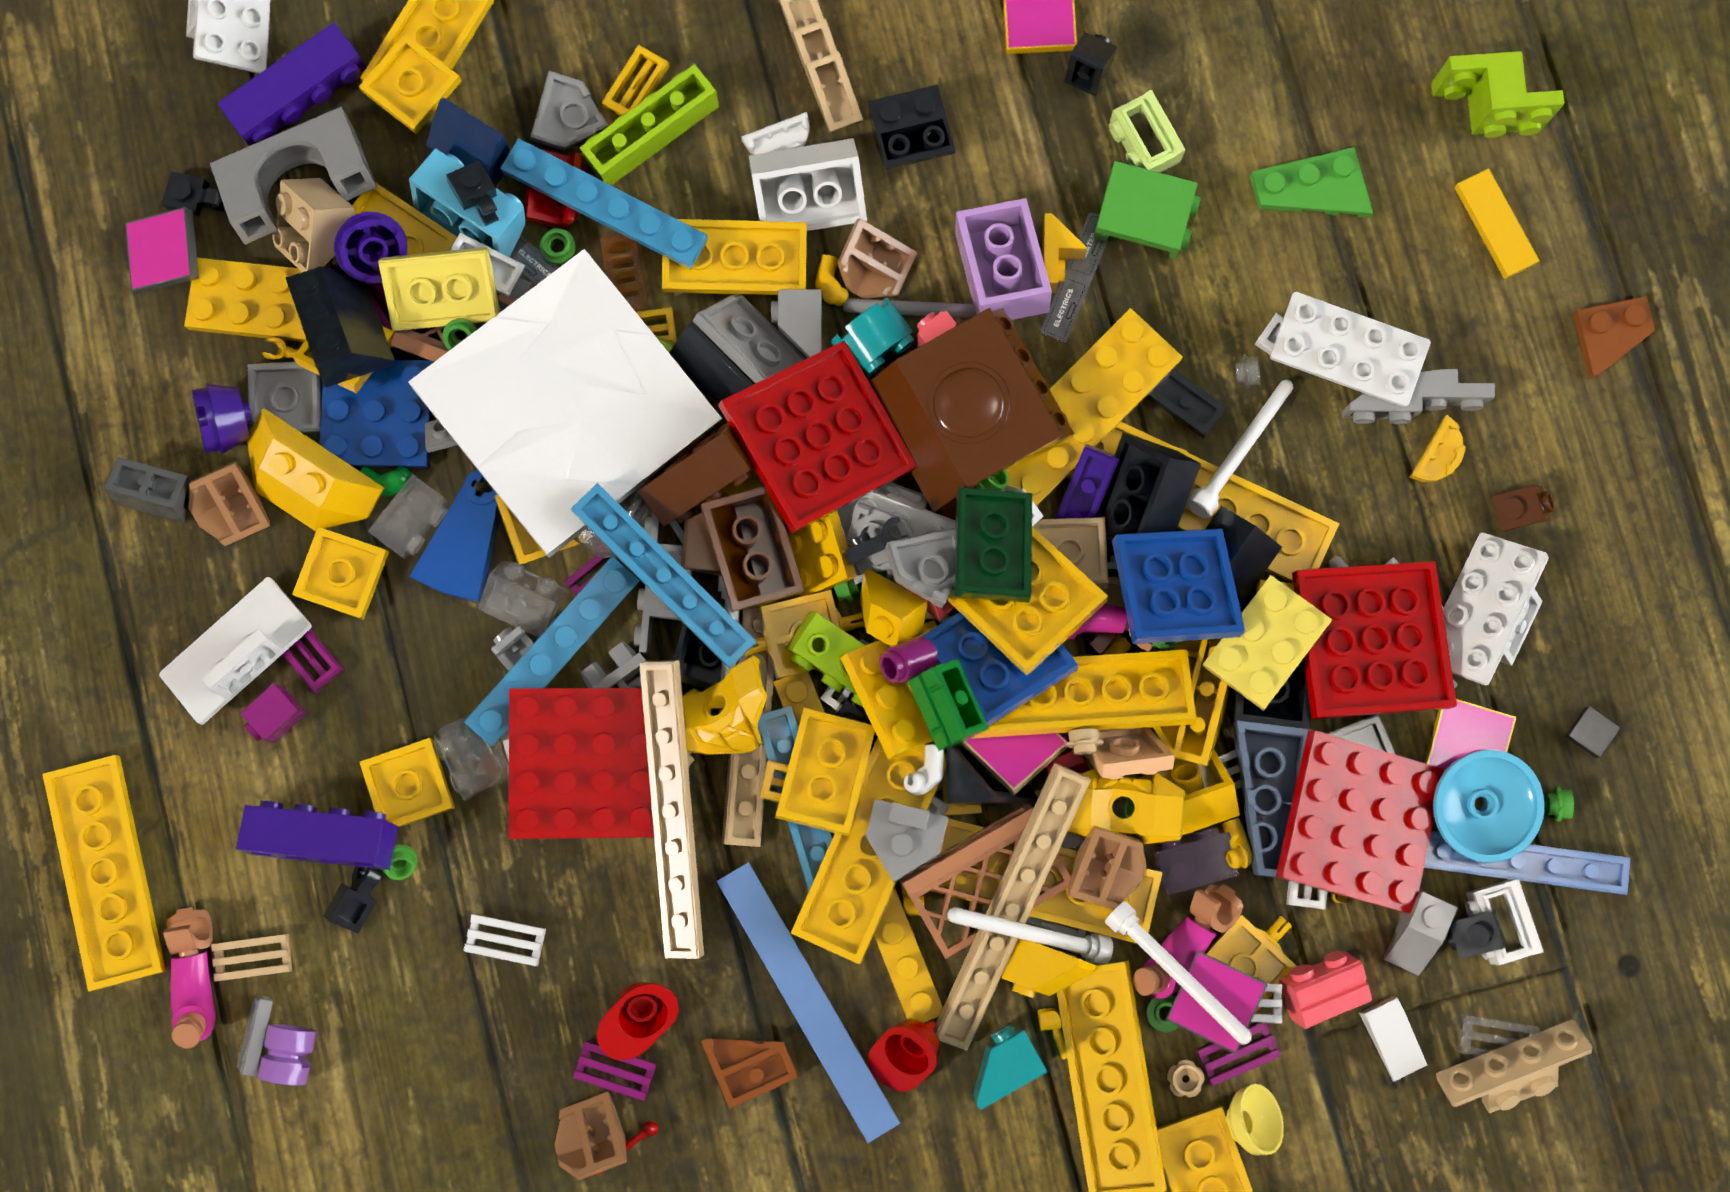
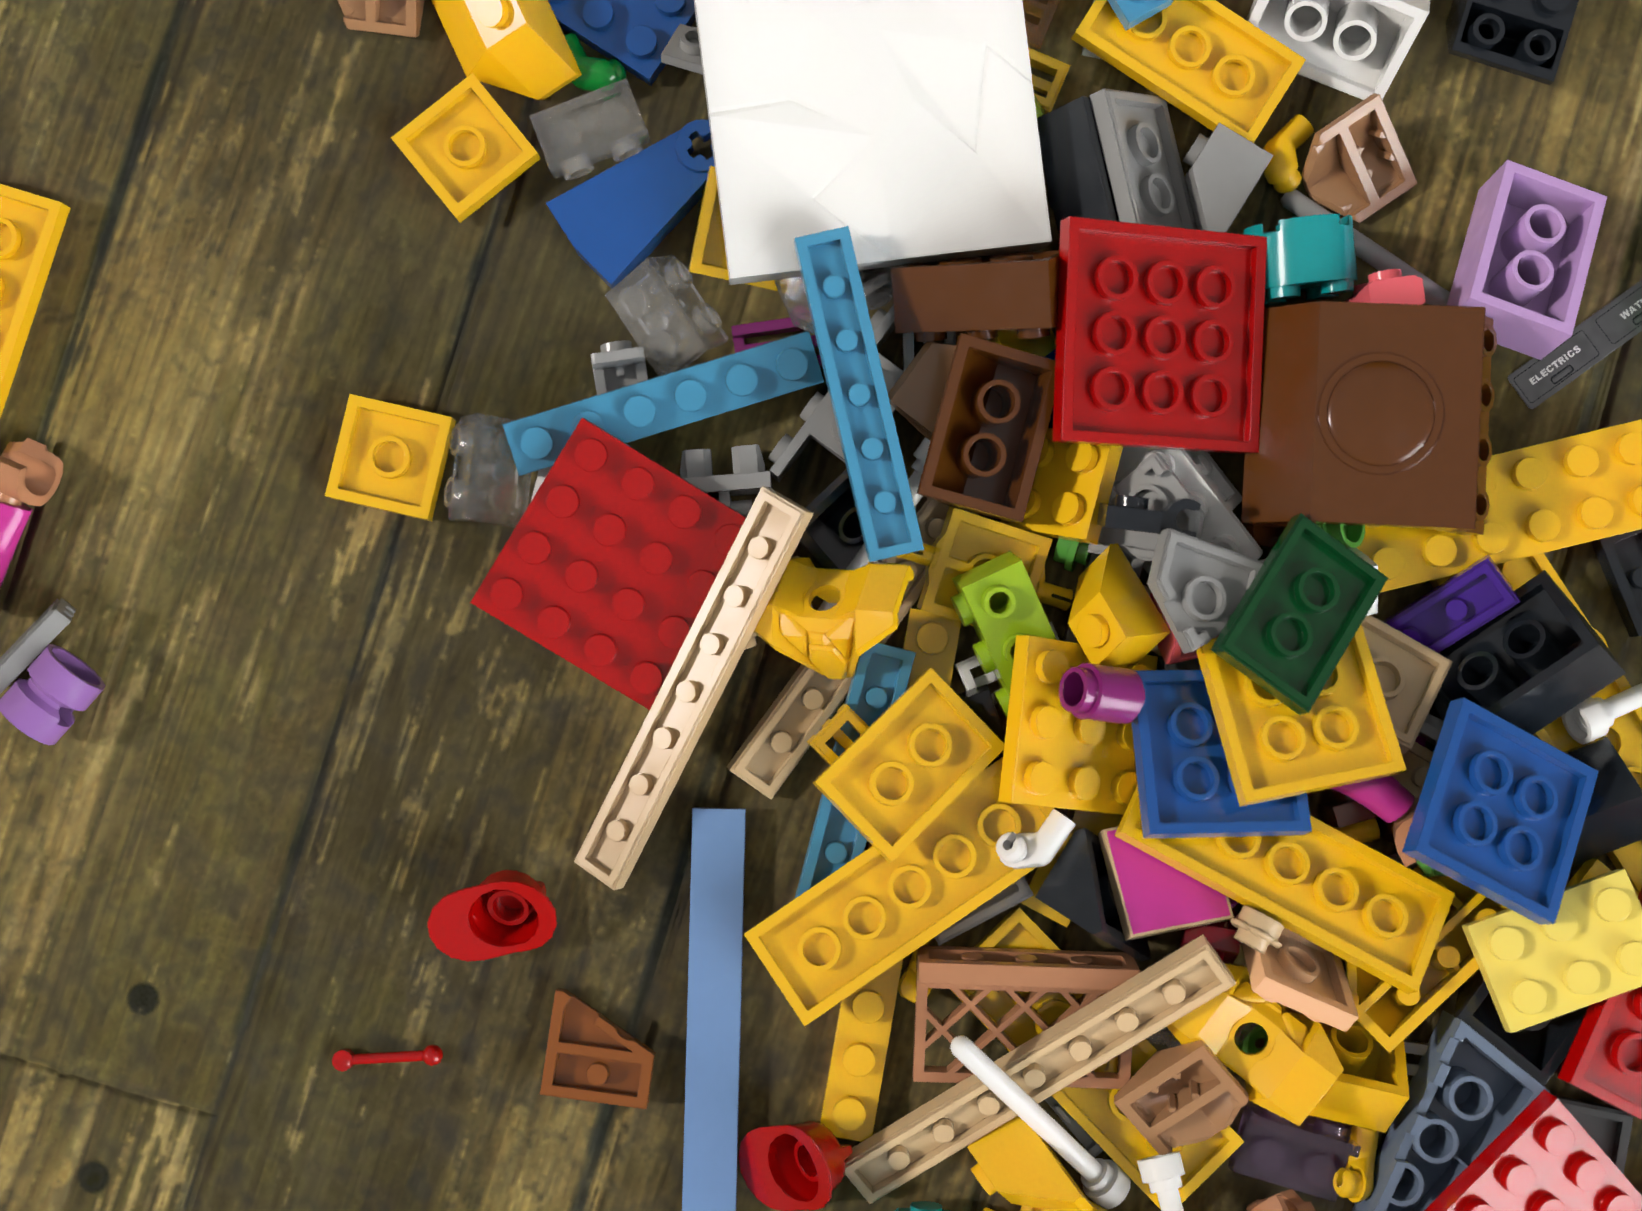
camera: 30 degrees right, 5 degrees up
white bracket [159,577,312,725] -> none
tan tile [211,934,292,982] -> none
dark purple brick [236,801,398,870] -> none
magenta brick [240,683,307,743] -> none
magenta tile [282,629,345,693] -> none
black plate [323,867,382,934] -> none
bright green plate [381,845,418,880] -> none
white tile [463,914,546,966] -> none
medium nougat slope [555,1091,627,1180] -> none
magenta tile [573,1040,657,1101] -> none
light grey plate [866,799,949,882] -> none
green brick [908,659,989,751] -> none
yellow slope [1042,213,1087,293] -> none

